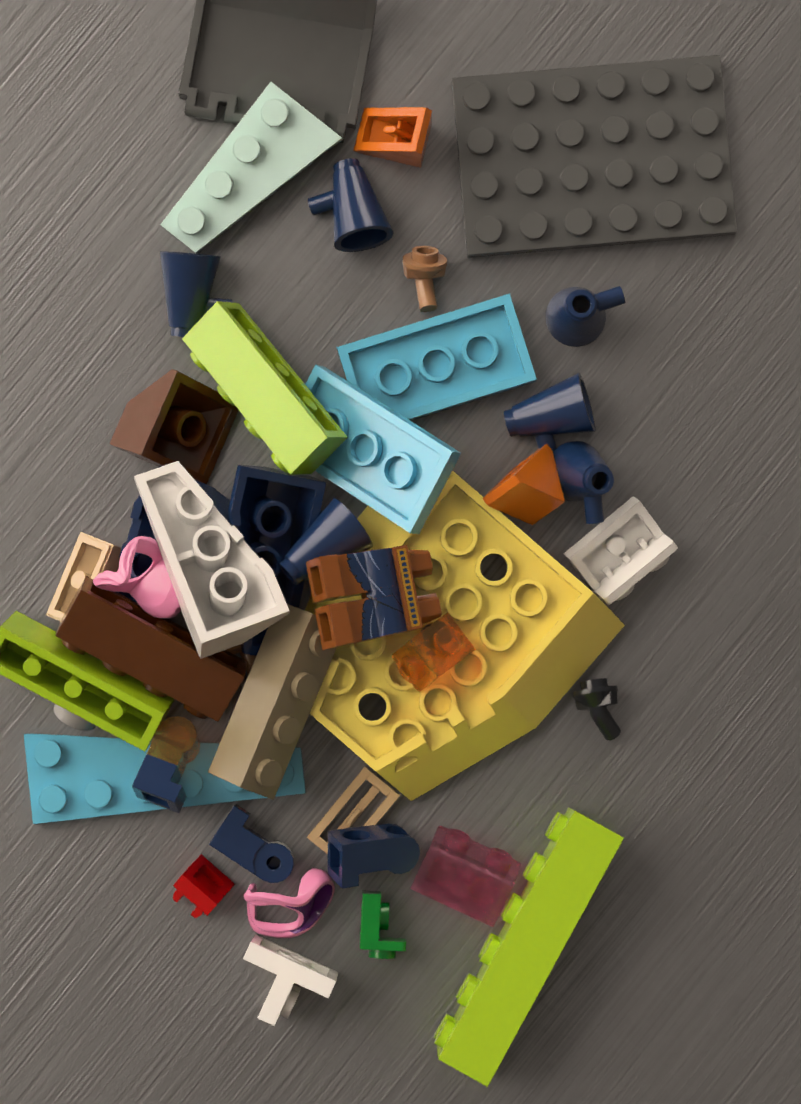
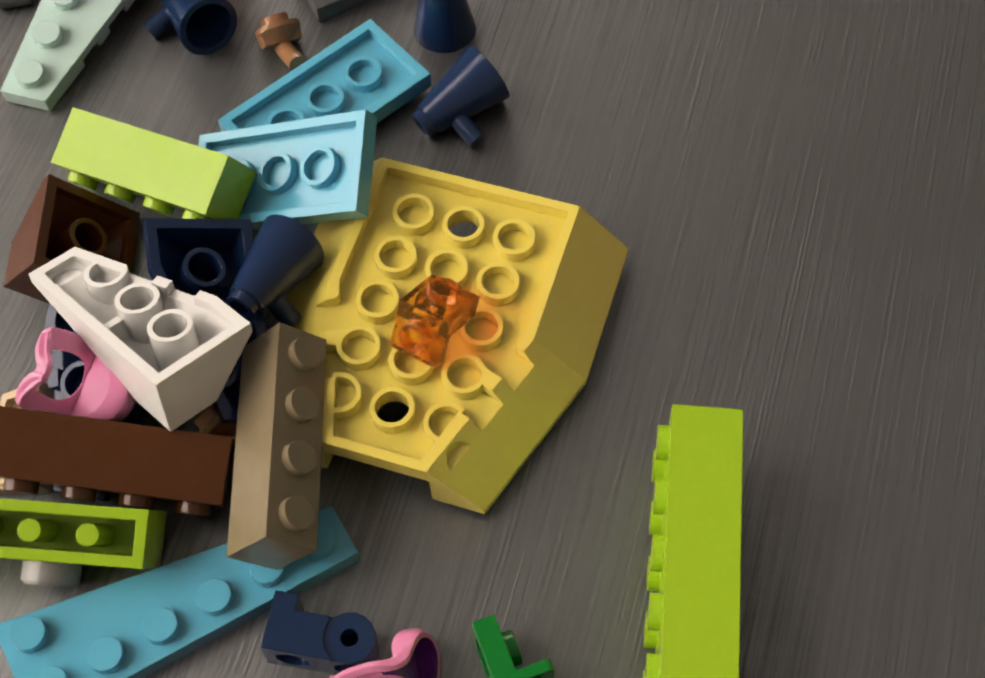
camera: 20 degrees left, 25 degrees down
leg [132,716,200,813] -> none
dark blue piece [160,251,233,337] -> none
hips [306,545,442,651] -> none
tan tile [307,767,400,855] -> none
dark blue leg [328,824,420,889] -> none
clear pink bracket [410,826,521,927] -> none
orange slope [482,444,565,525] -> none
dark blue piece [553,441,614,524] -> none
white bracket [563,496,678,605] -> none
black plate [572,678,621,740] -> none

